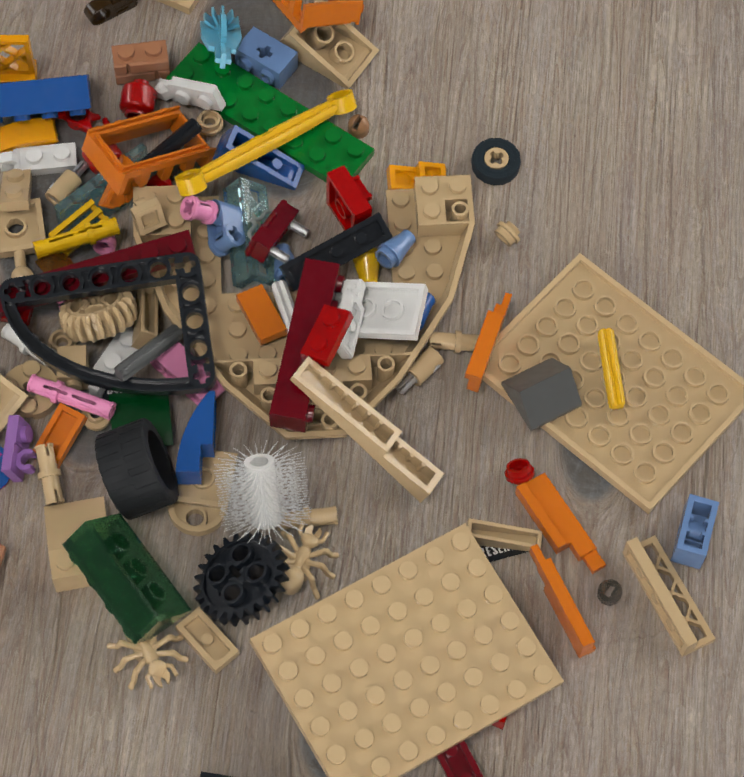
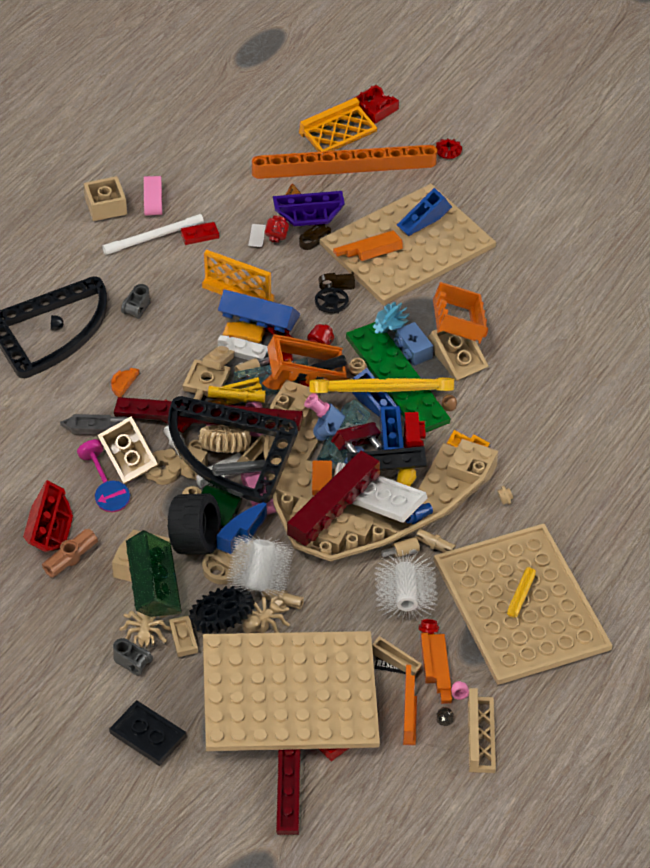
camera: 30 degrees right, 15 degrees down
medium lavender plate [1,415,37,482] -> none
bright pink pin [27,374,116,420] -> none
orange tile [33,403,88,469] -> none
tan pin [34,443,65,506] -> none
nougat brick [111,40,170,85] -> none
tan tile [130,197,167,236] -> none
white hinge [154,76,226,112] -> none
tan slope [290,356,445,503] -> none
red plate [300,304,354,367] -> none
white hinge [337,279,366,359] -> none
medium blue cone [375,229,416,269] -> none
orange piece [464,292,512,393] -> none
black bush [471,138,521,186] -> none
dark grey slope [501,358,582,431] -> none
medium blue brick [670,494,719,569] -> none
none -> dark grey piece [113,638,153,676]
none -> black wheel [315,287,349,313]
none -> white piece [375,551,438,622]
none -> blue brick [379,406,404,450]
none -> bright pink hinge [451,681,469,700]

